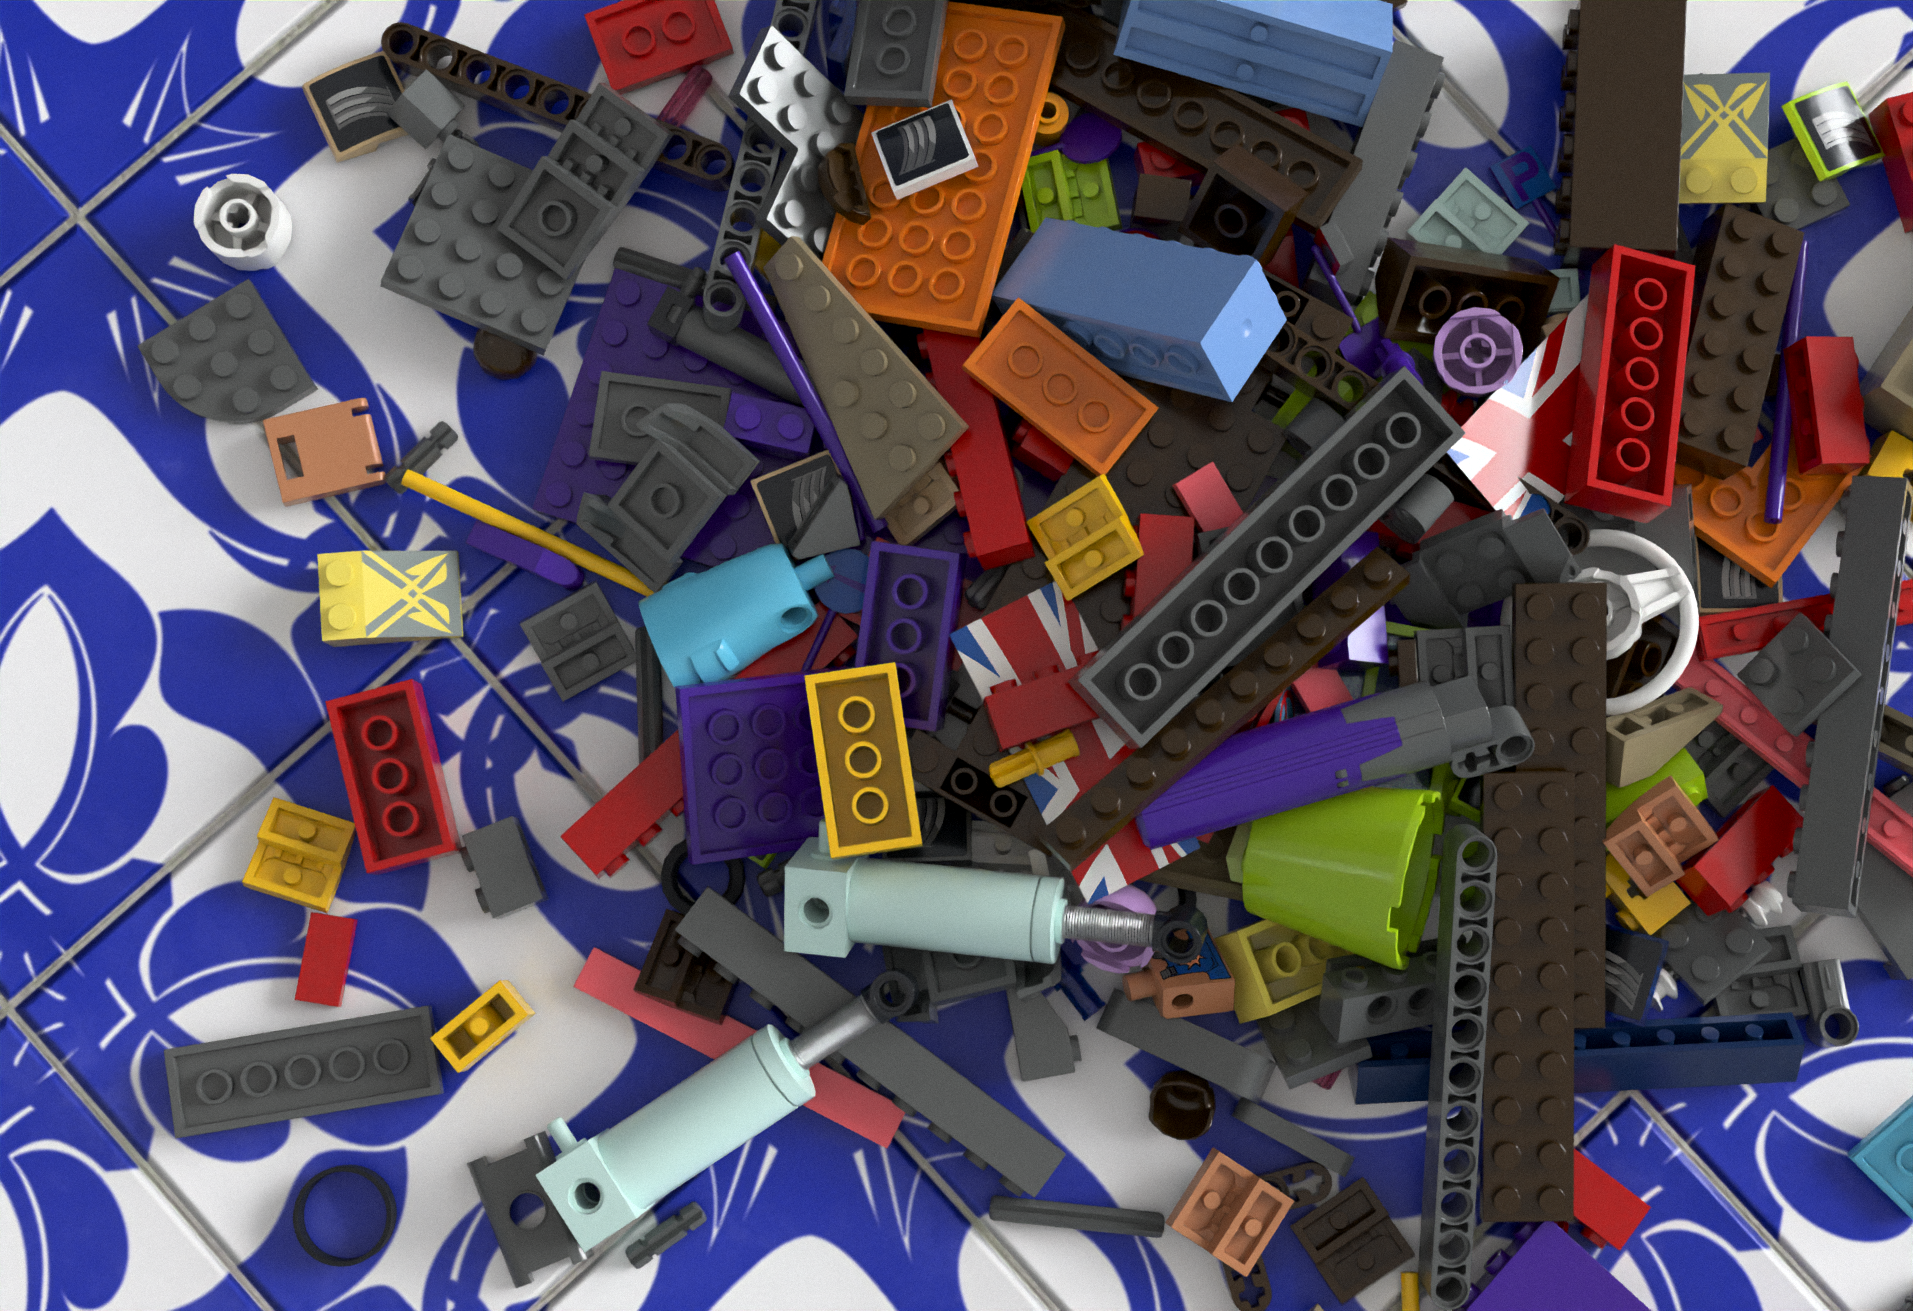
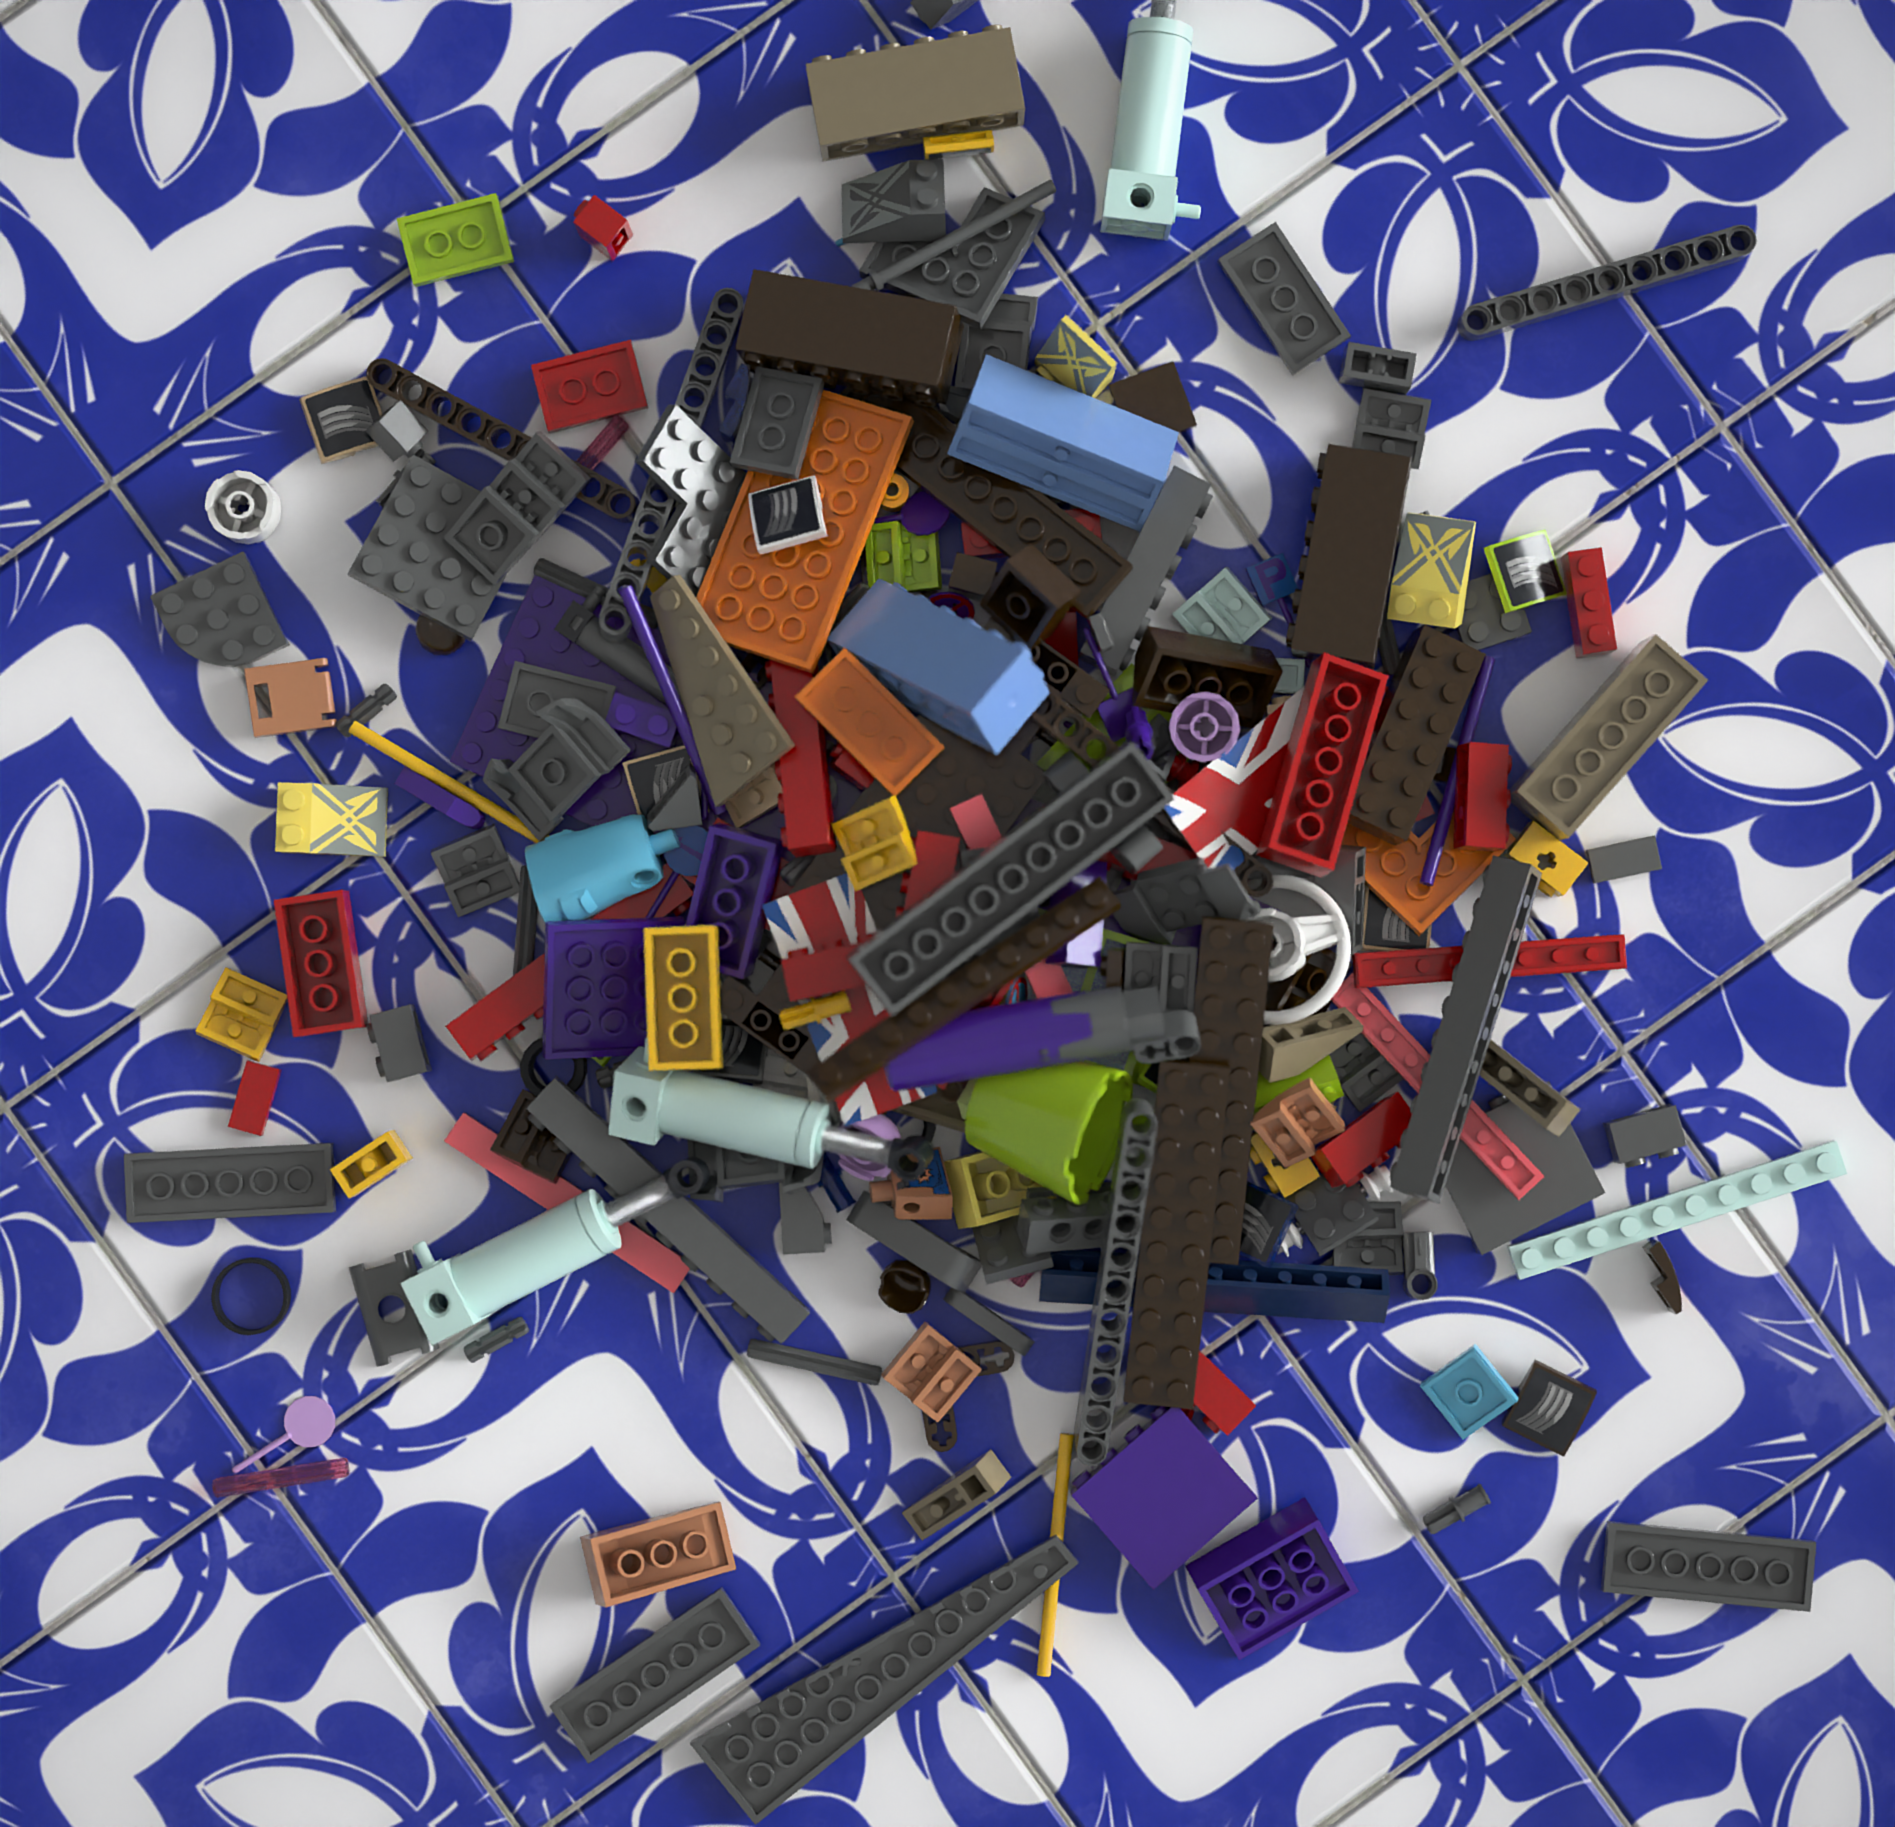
camera: 15 degrees right, 5 degrees up
dark brown plate [818,143,872,226] -> none
dark brown slope [1290,1177,1415,1306] -> none
dark grey plate [1737,613,1862,737] -> none

